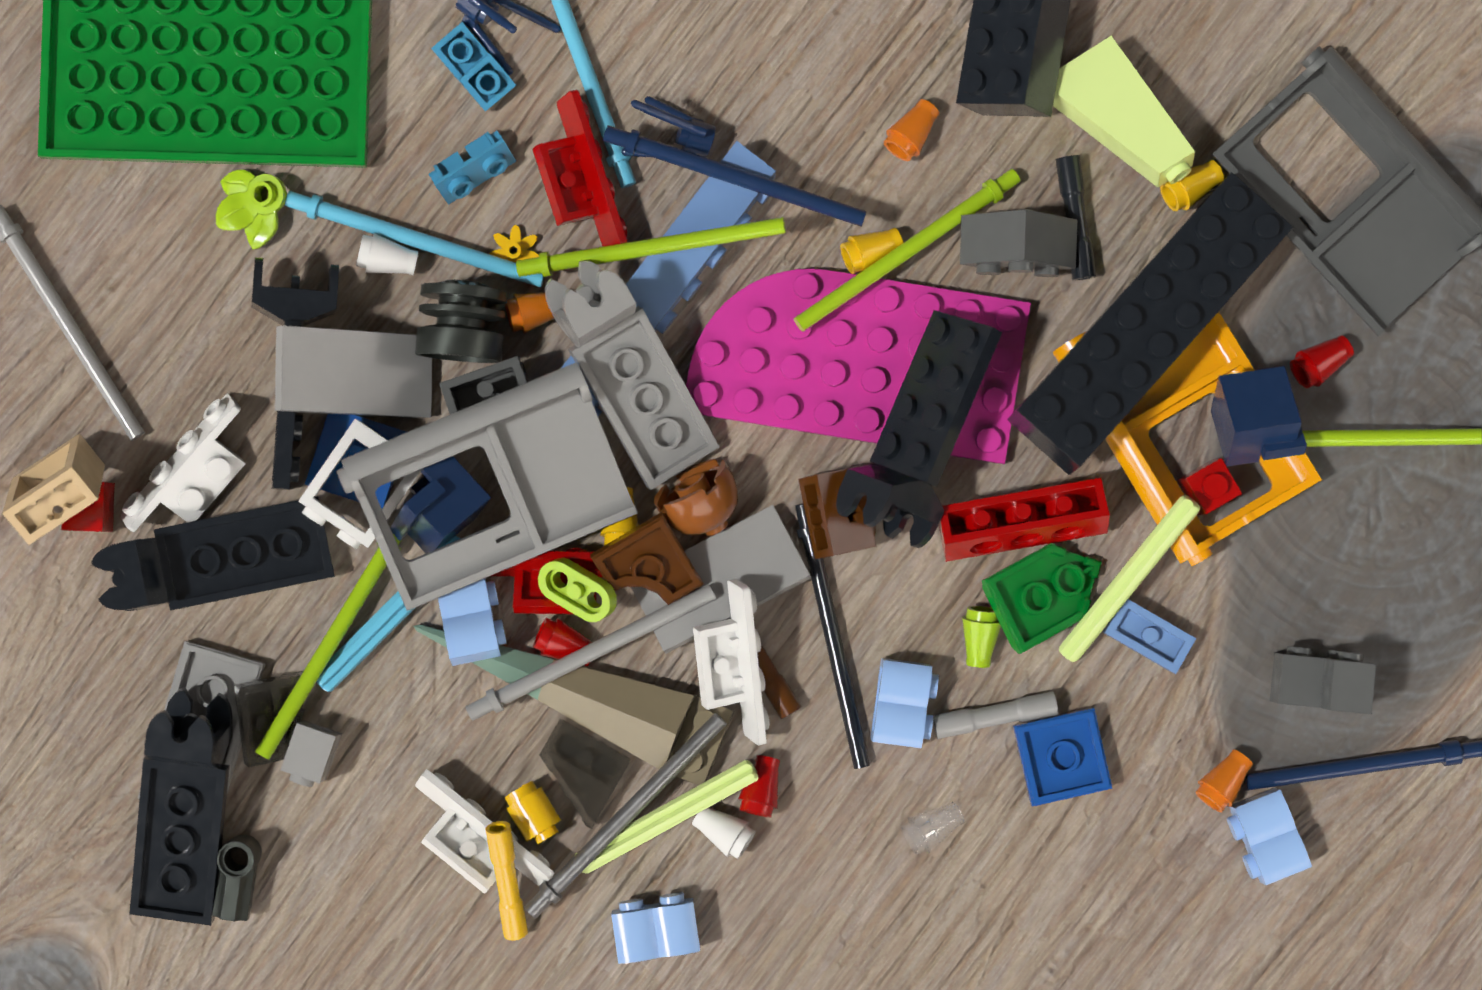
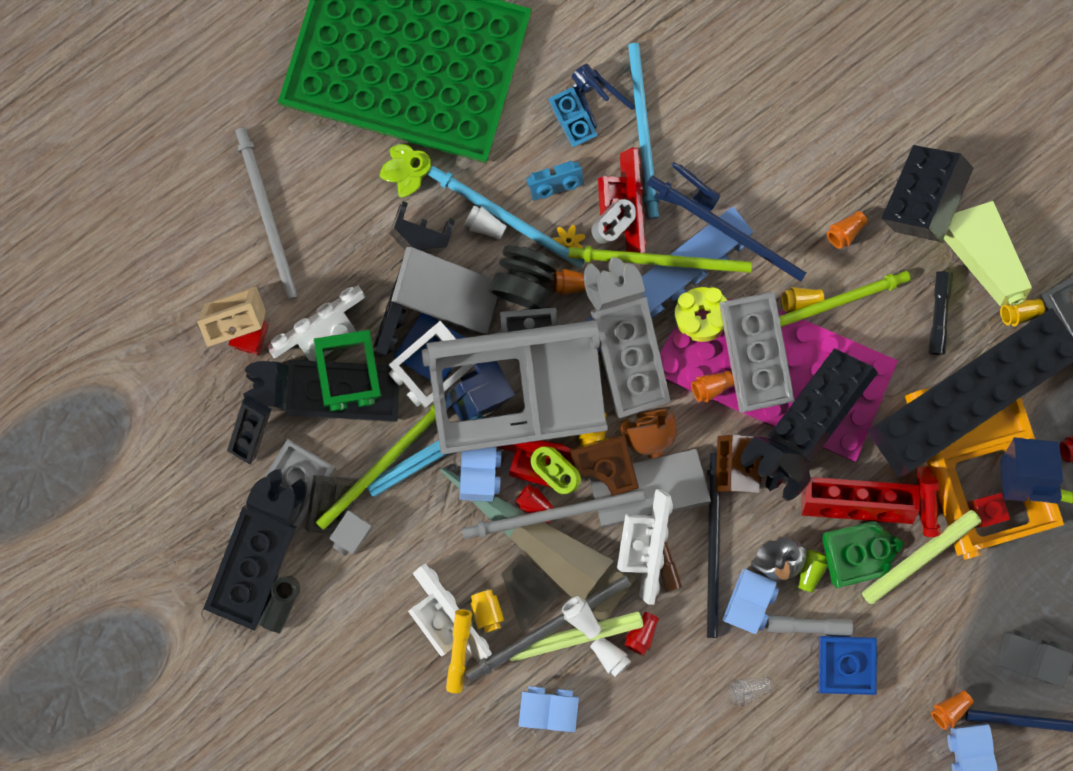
camera: 10 degrees right, 5 degrees down
dark grey brick [960,209,1077,277] -> none
medium blue plate [1102,599,1196,674] -> none
none -> black tile [227,395,272,465]
none -> green window [313,330,381,411]
none -> white cone [562,596,602,639]
none -> light grey beam [591,199,636,244]
none -> neon yellow plate [675,287,727,342]
none -> orange cone [691,371,734,402]
none -> light grey tile [719,292,795,413]
none -> flat silver hair [751,536,807,580]
none -> red plate [917,466,941,537]

